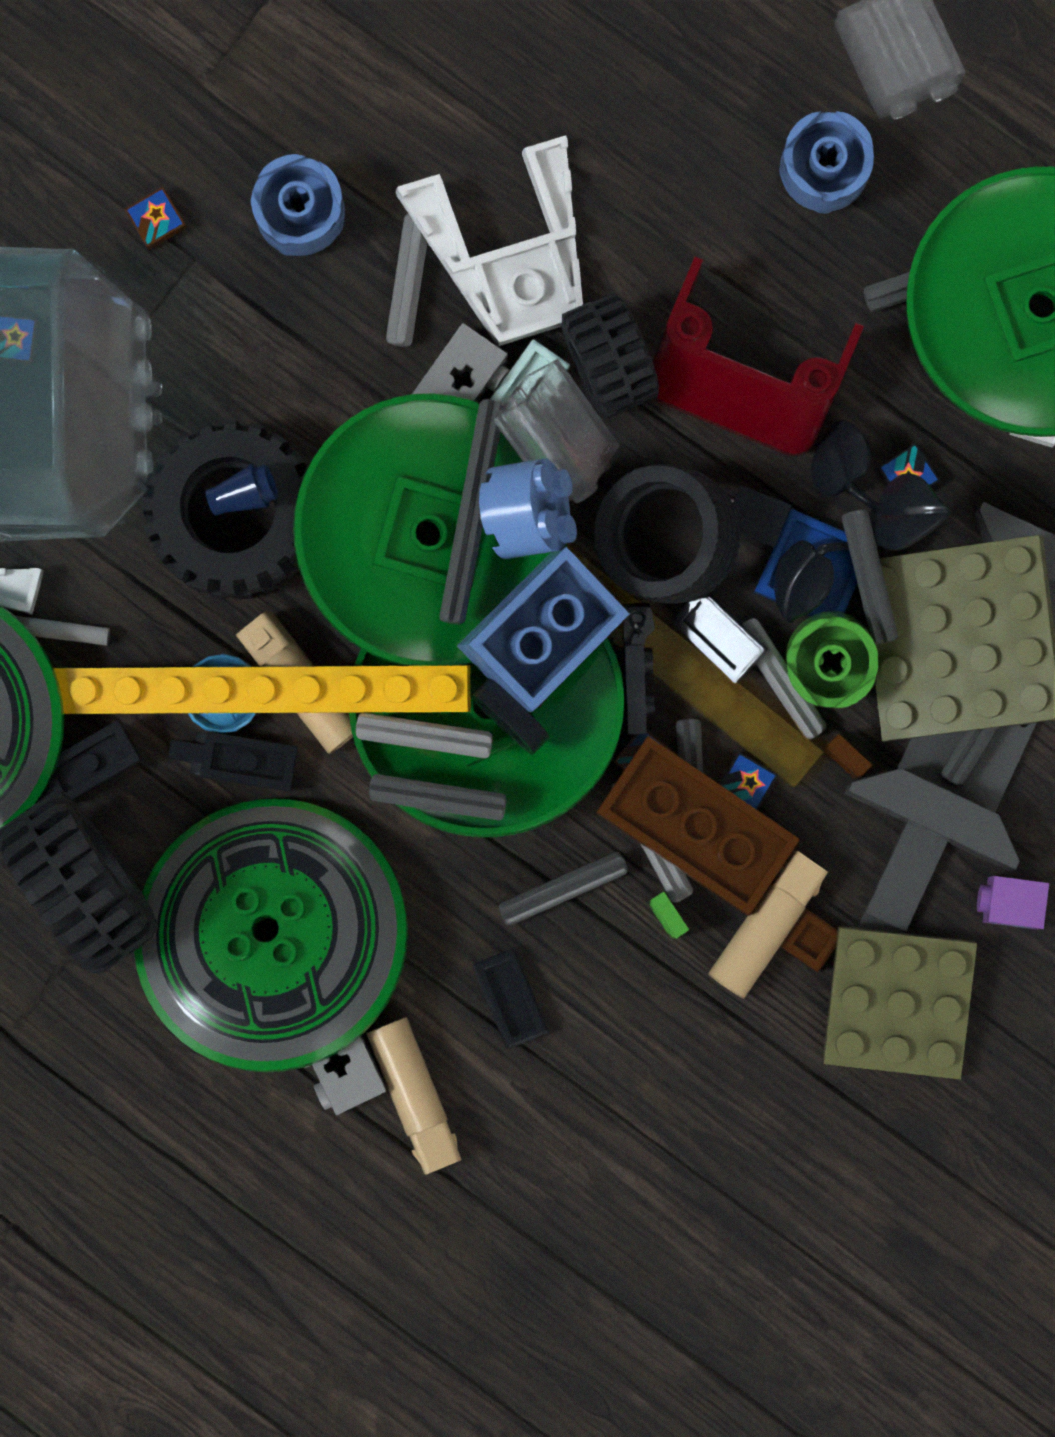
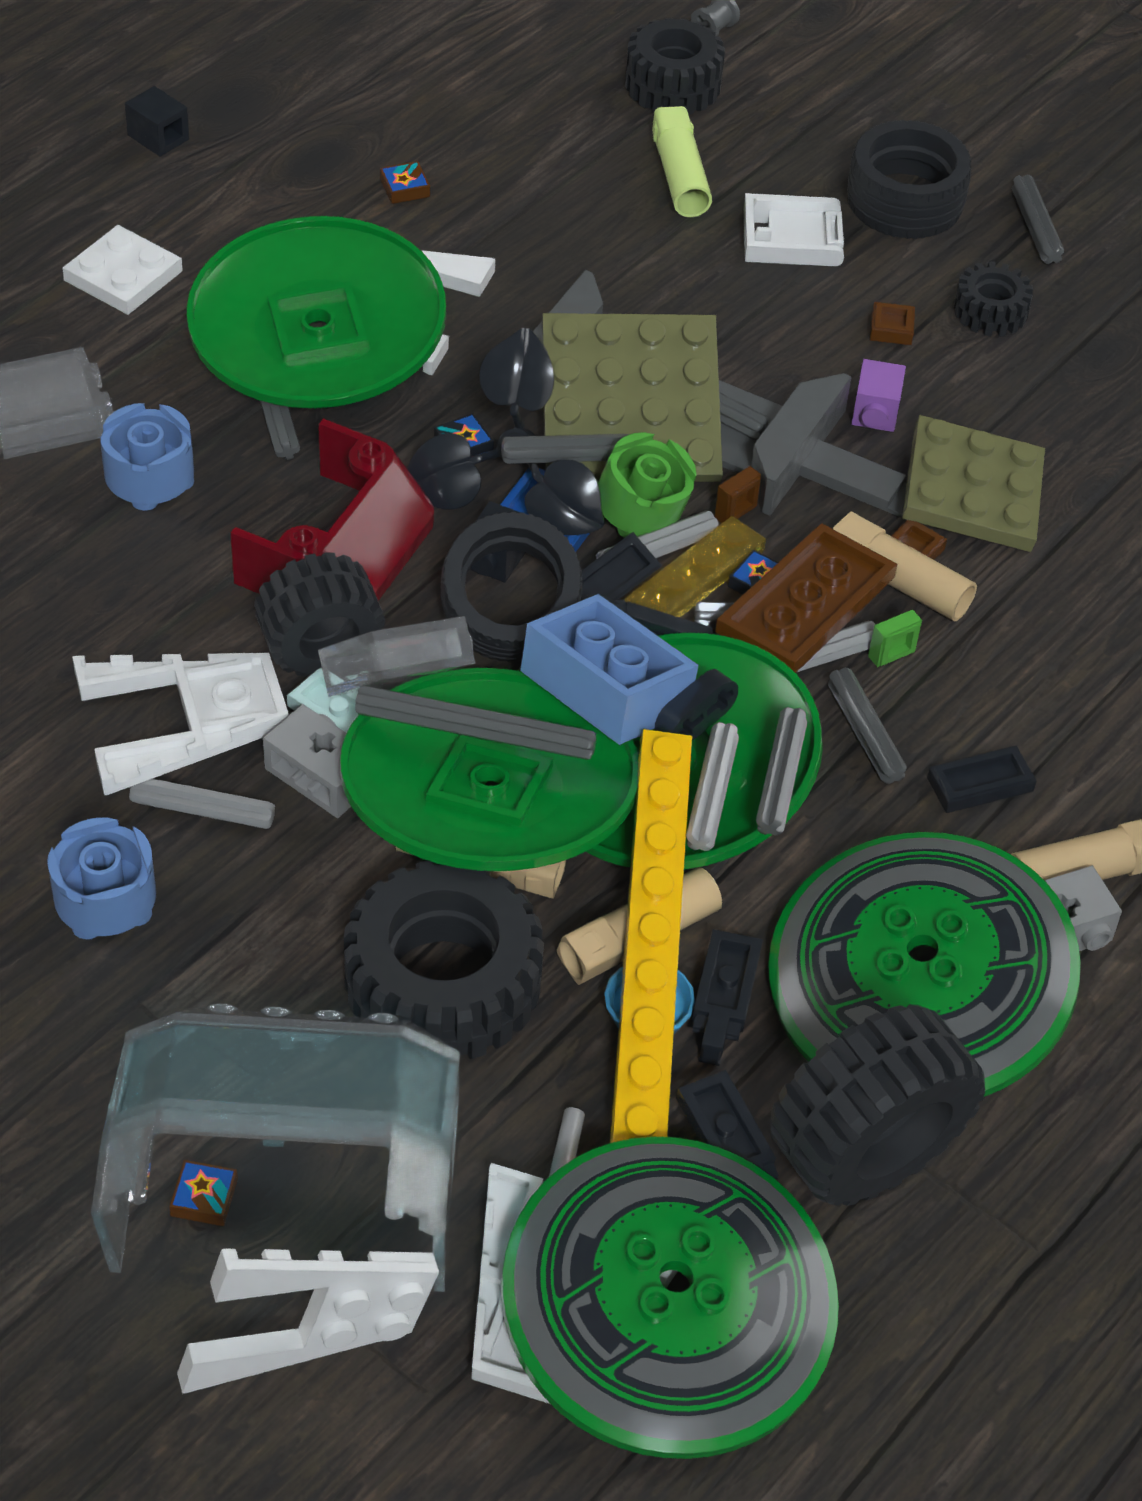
camera: 90 degrees left, 35 degrees down
tile [124,187,187,250] -> none
dark blue cone [206,464,278,516] -> none
medium blue brick [479,458,577,559] -> none

